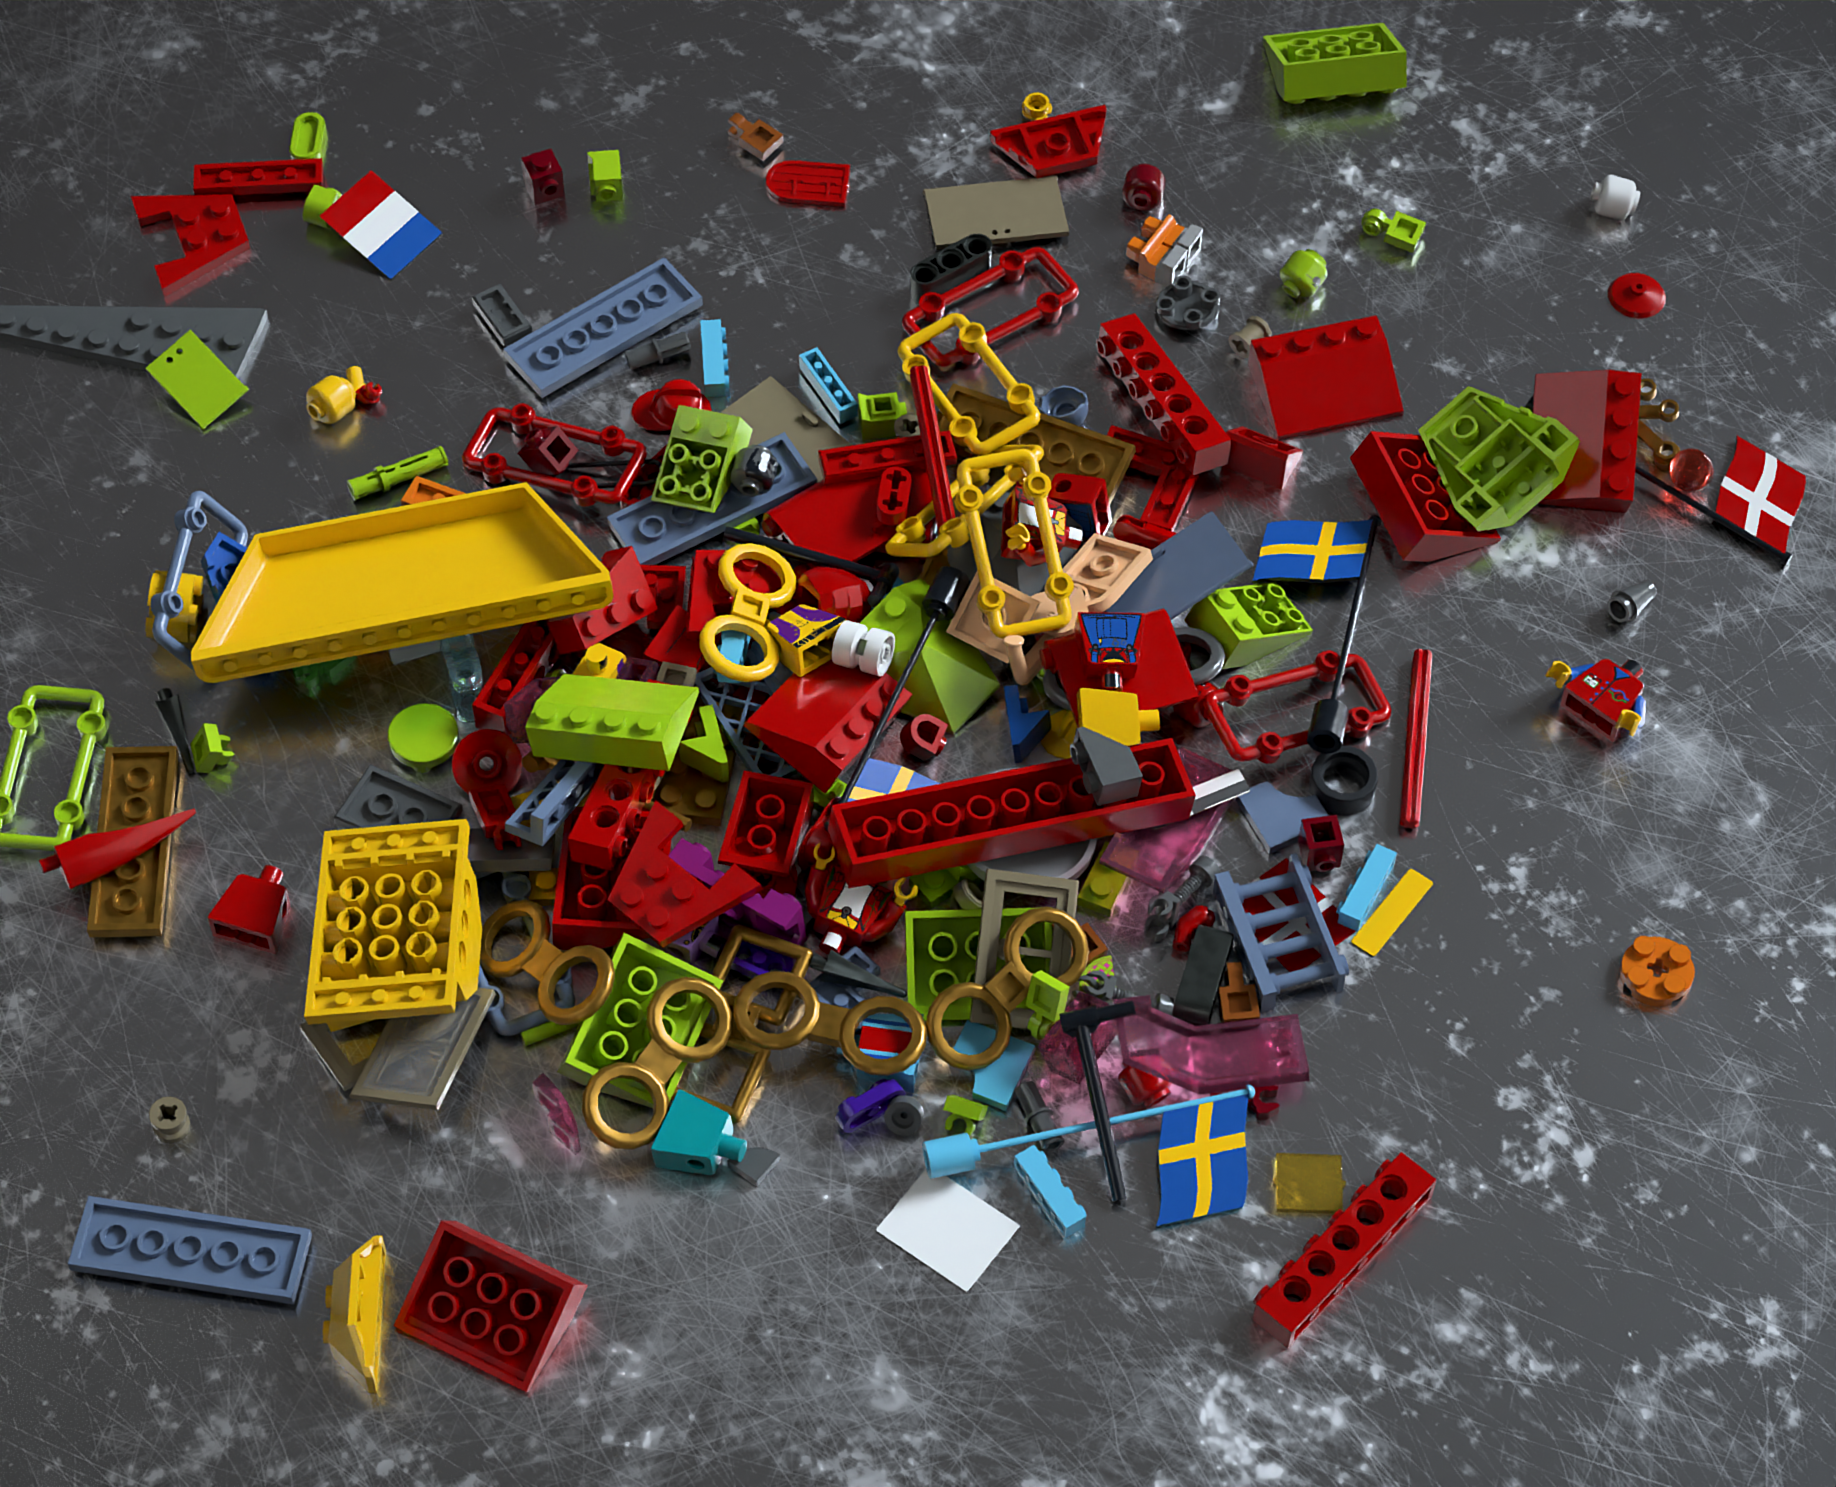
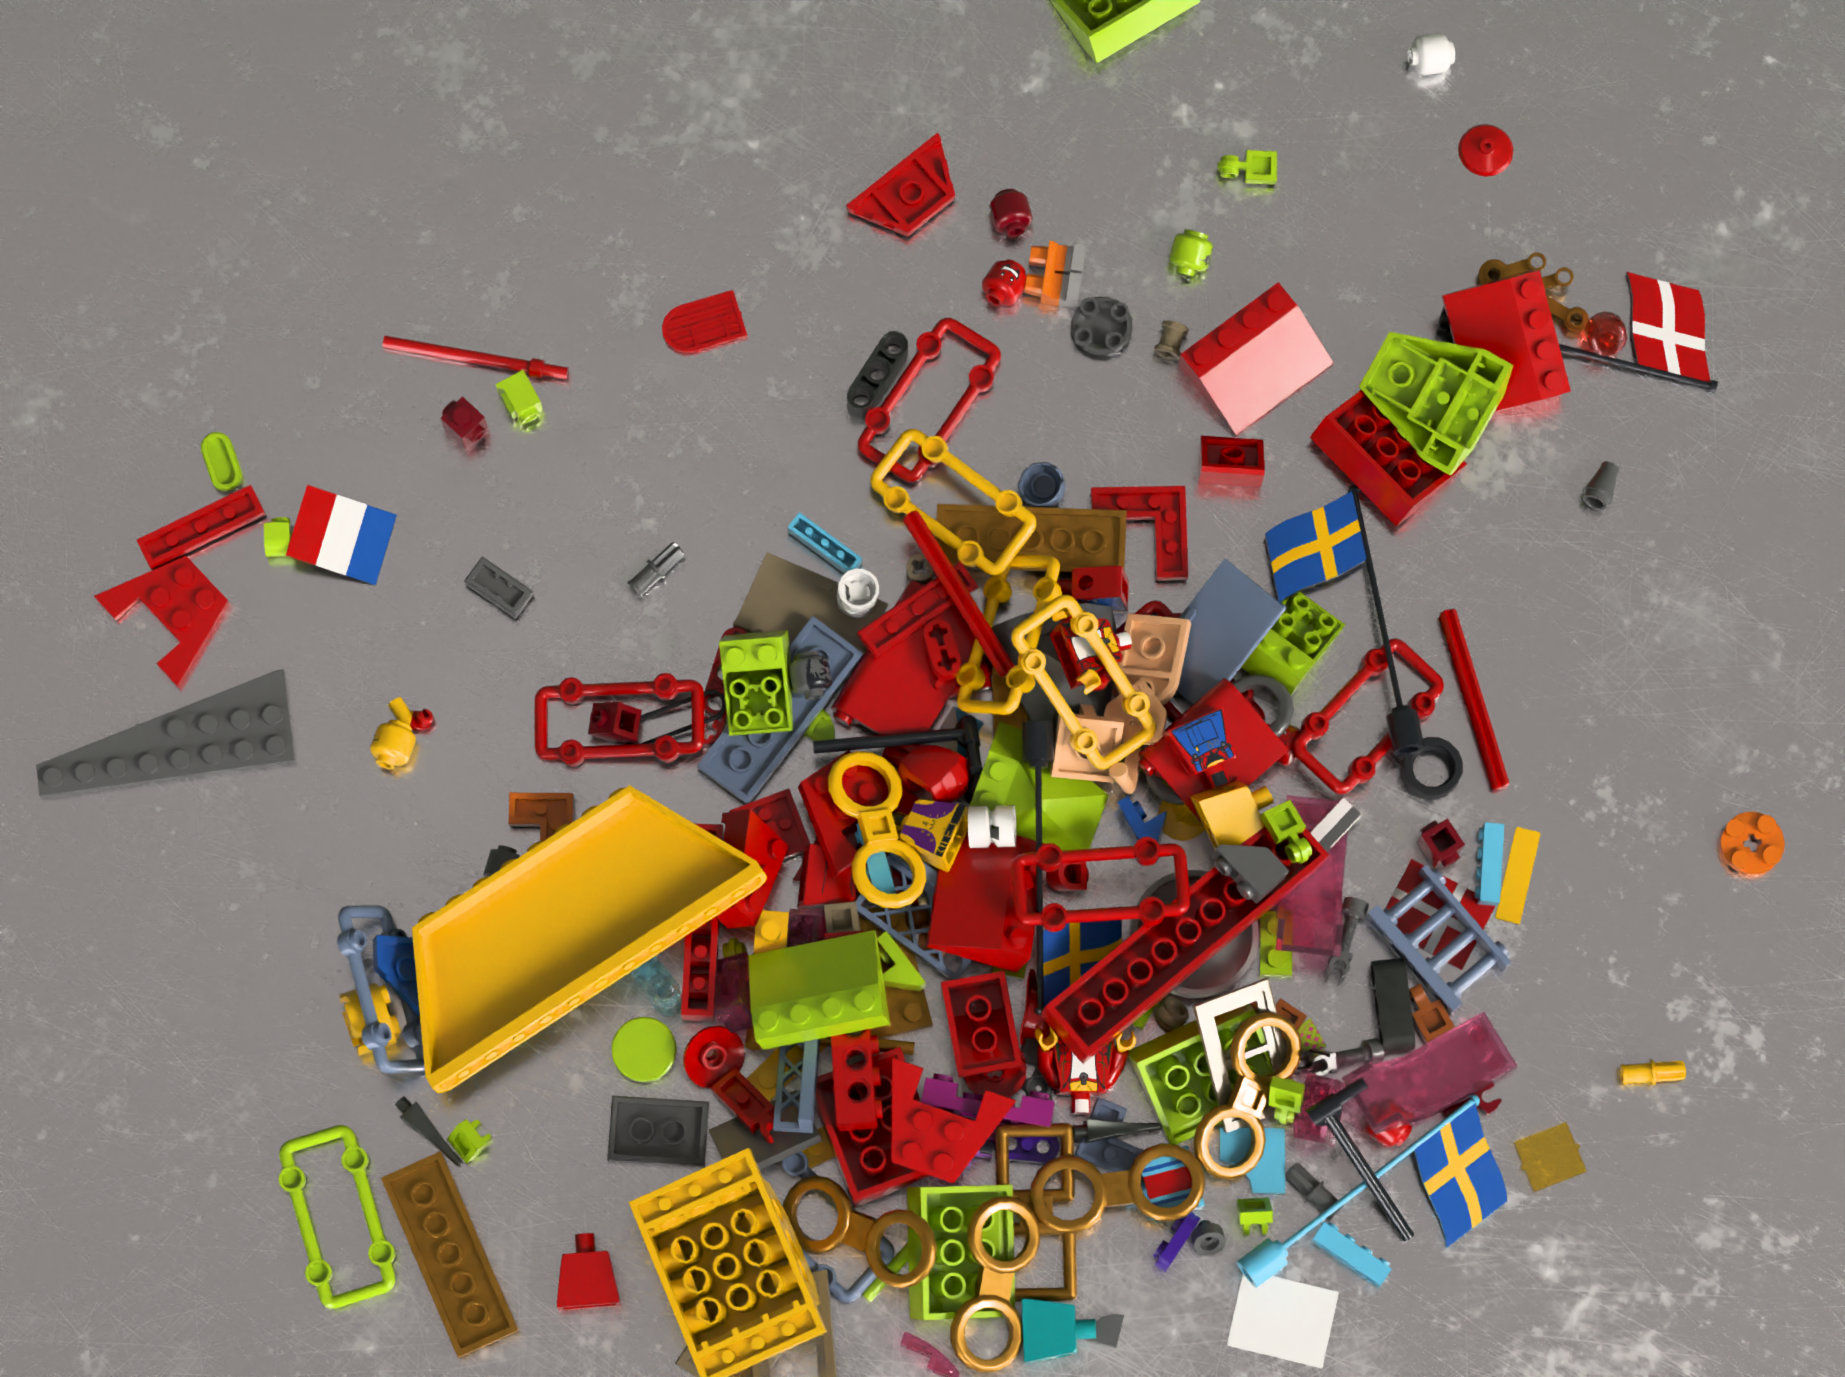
camera: 25 degrees left, 20 degrees up
red piece [38,808,196,890] -> none
lime container [146,330,249,430] -> none
lime pin [347,446,449,501] -> none
sand blue plate [504,257,703,398] -> none
red piece [631,379,712,431] -> none
medium azure piece [700,319,729,397] -> none
dark orange plate [728,113,783,161] -> none
lime window [857,392,907,440] -> none
dark tan container [923,176,1069,250] -> none
yellow plate [1021,92,1052,121] -> none
red brick [1096,313,1231,475] -> none
red bar [1113,515,1177,550] -> none
red arm [1172,905,1216,952] -> none
sand blue tile [1235,781,1329,854] -> none
red brick [1253,1152,1437,1349] -> none
red torso [1545,659,1646,742] -> none
none -> red bar [383,336,569,380]
none -> white wheel [836,568,879,618]
none -> red head [982,259,1027,306]
none -> red bar [1011,837,1190,932]
none -> lime plate [1260,800,1312,864]
none -> yellow axle [1620,1059,1686,1085]

